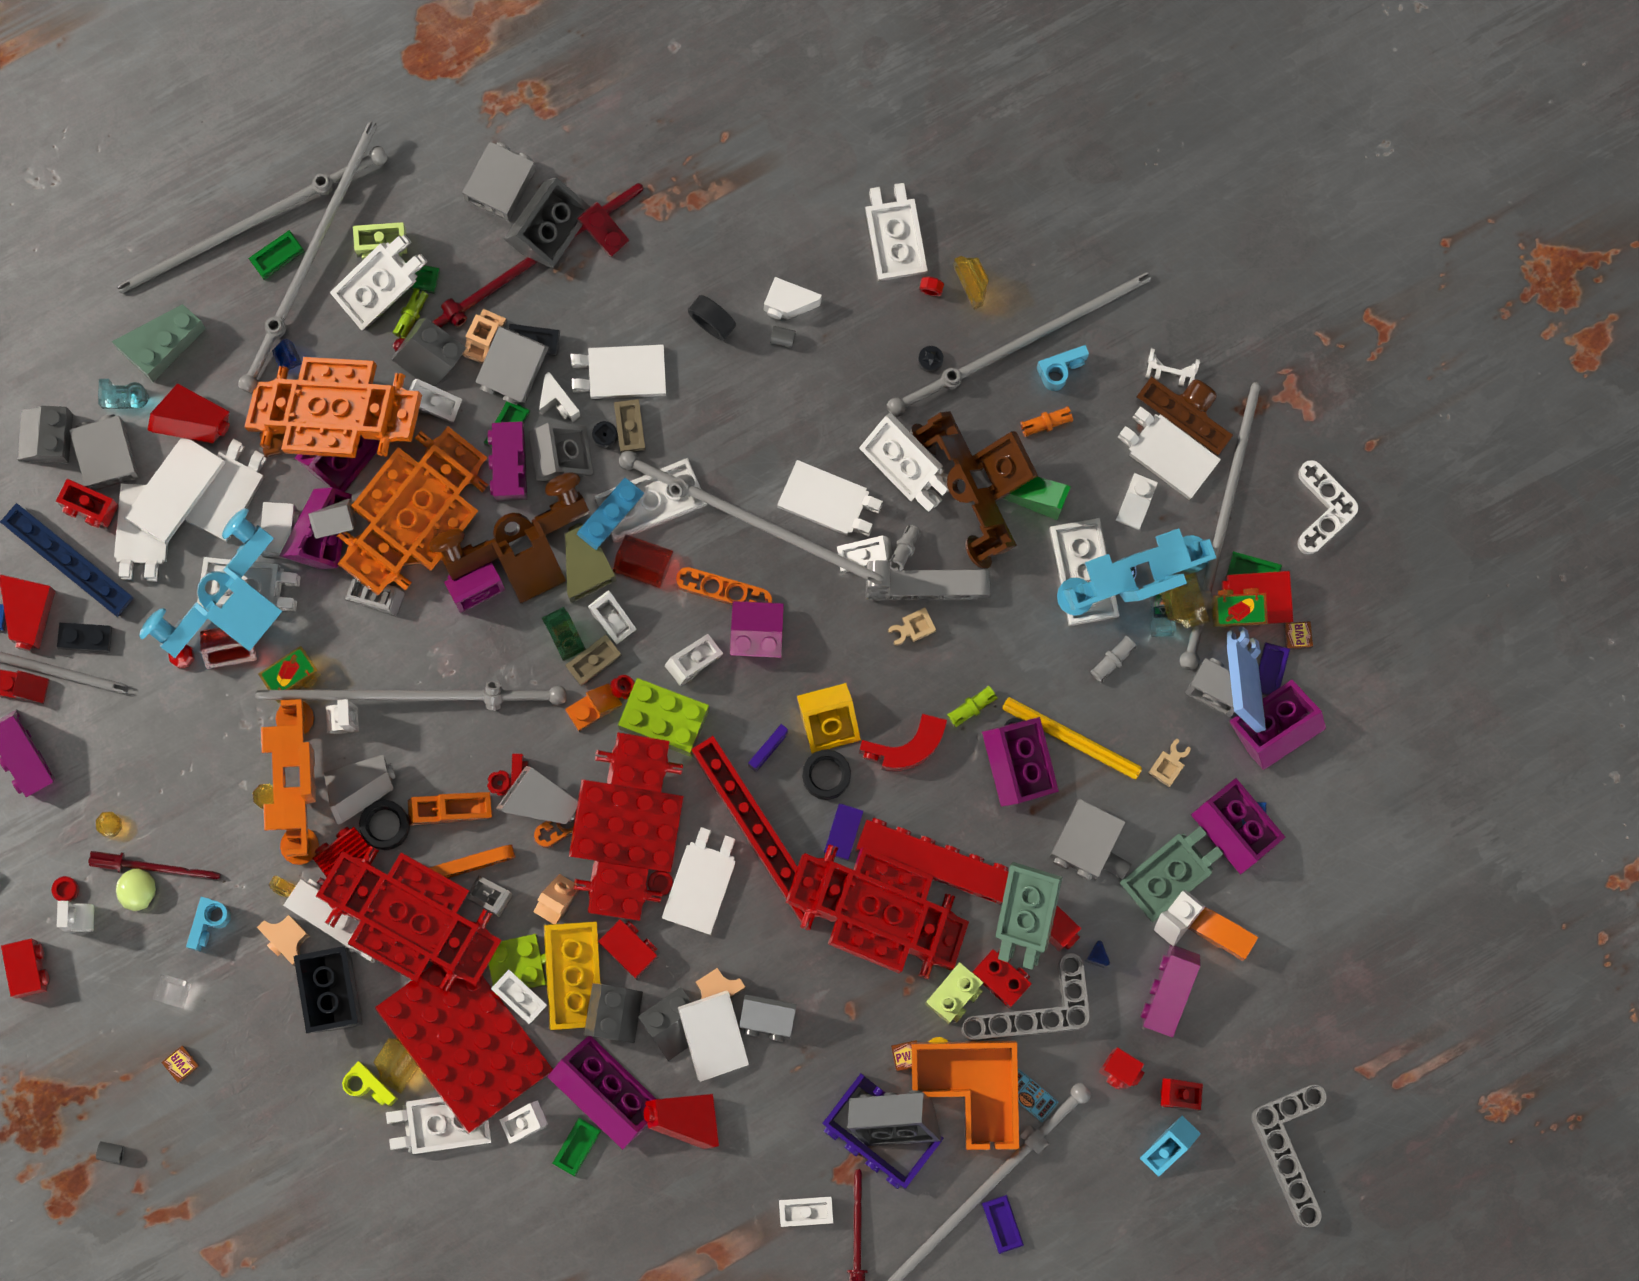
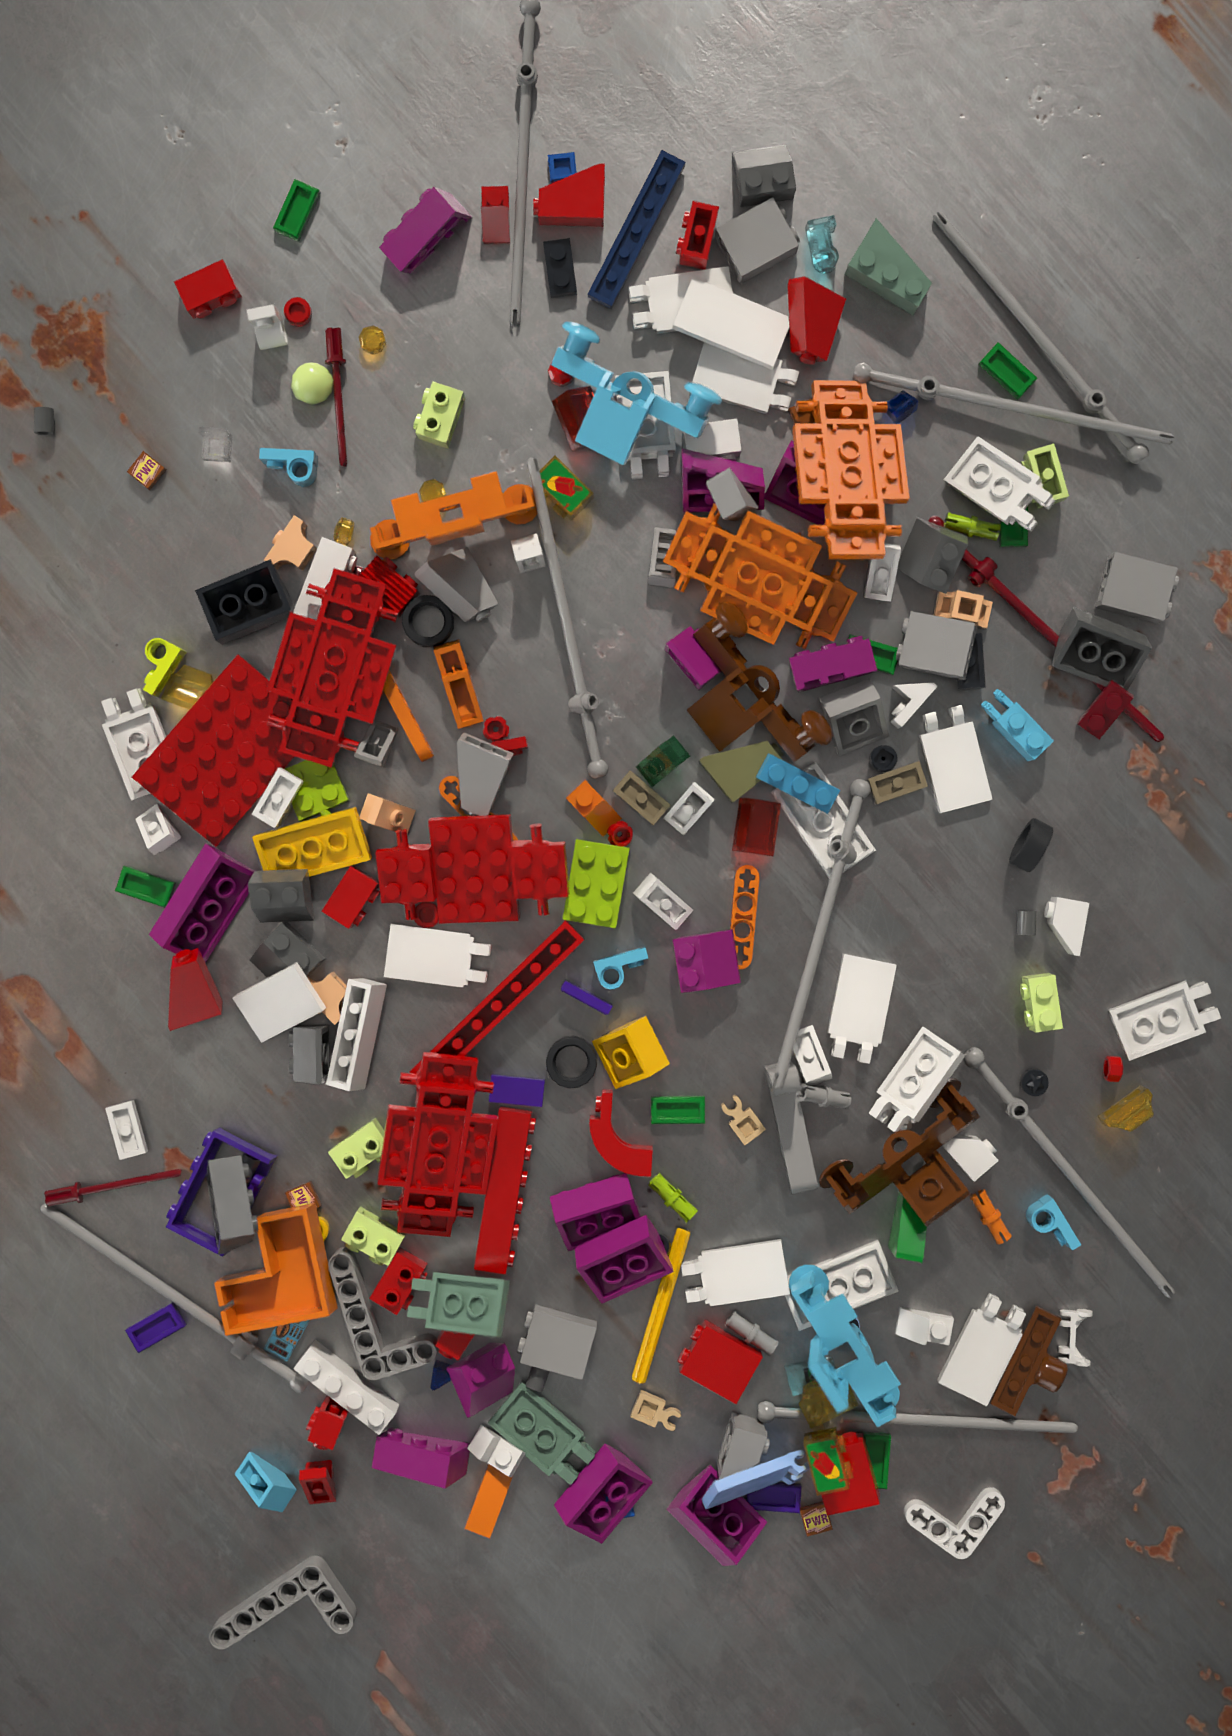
camera: 80 degrees right, 10 degrees up
none -> white brick [293,1339,399,1435]
none -> white brick [326,978,387,1091]
none -> yellowish green brick [328,1118,384,1179]
none -> yellowish green brick [413,381,465,449]
none -> magenta slope [447,1343,515,1418]
none -> magenta slope [550,1173,641,1251]
none -> medium azure plate [593,947,648,990]
none -> green tile [651,1096,705,1124]
none -> red brick [677,1319,763,1404]
none -> white tile [681,1239,790,1306]
none -> white slope [942,1135,999,1182]
none -> medium azure hinge [981,689,1054,761]
none -> yellowish green brick [1020,973,1063,1033]

